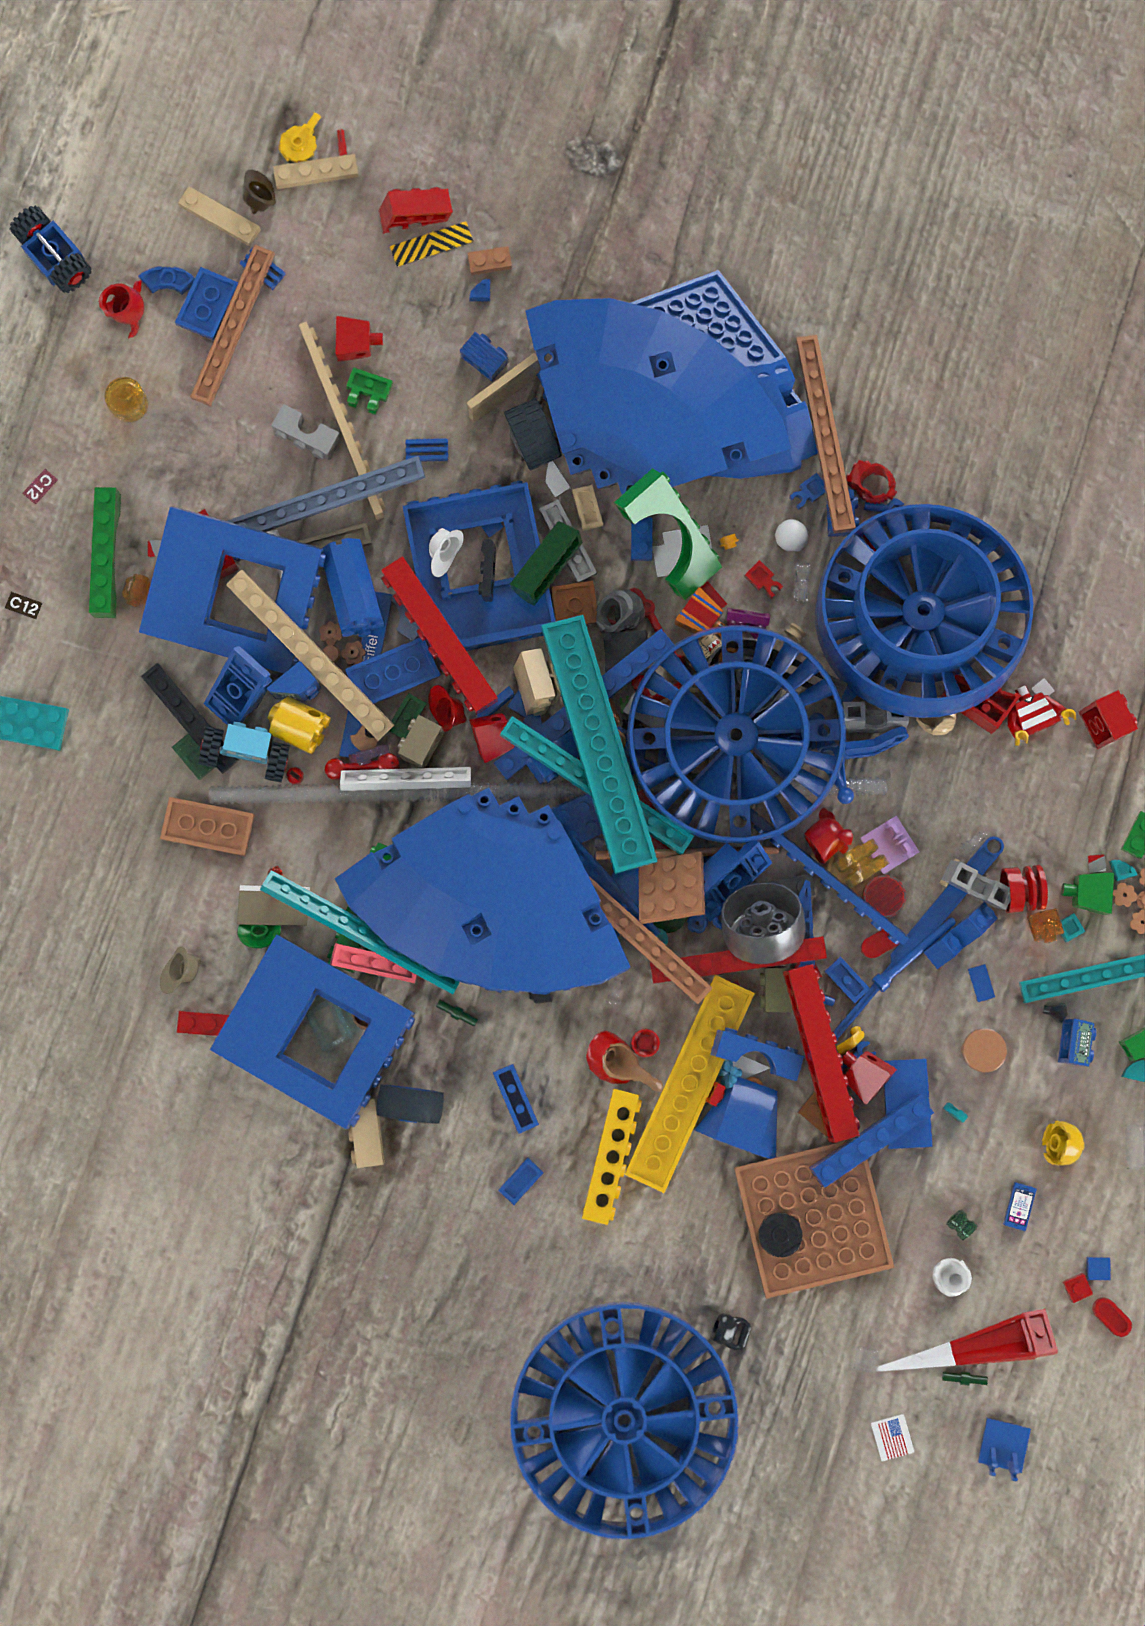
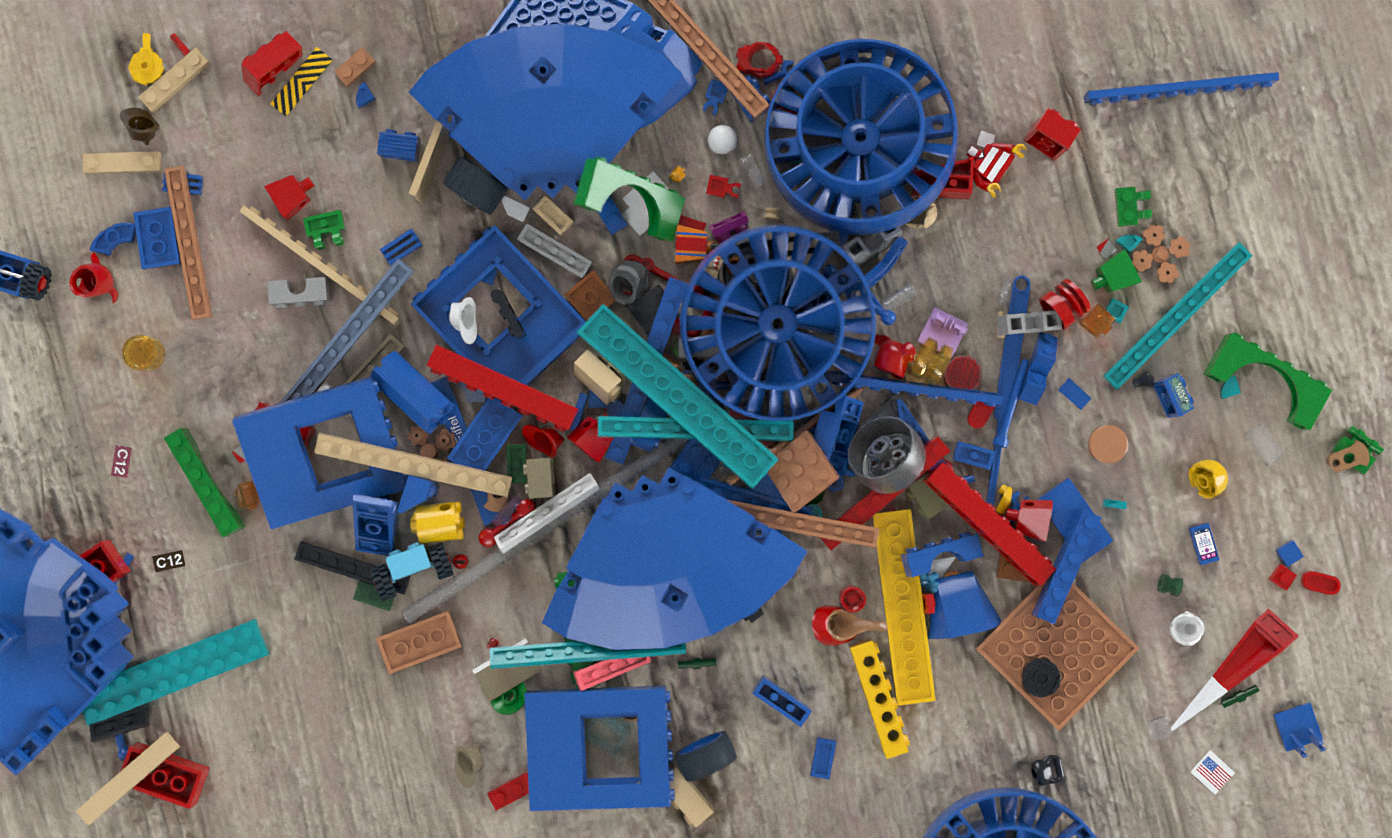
camera: 30 degrees left, 5 degrees up
dark green brick [510,521,583,606] -> none

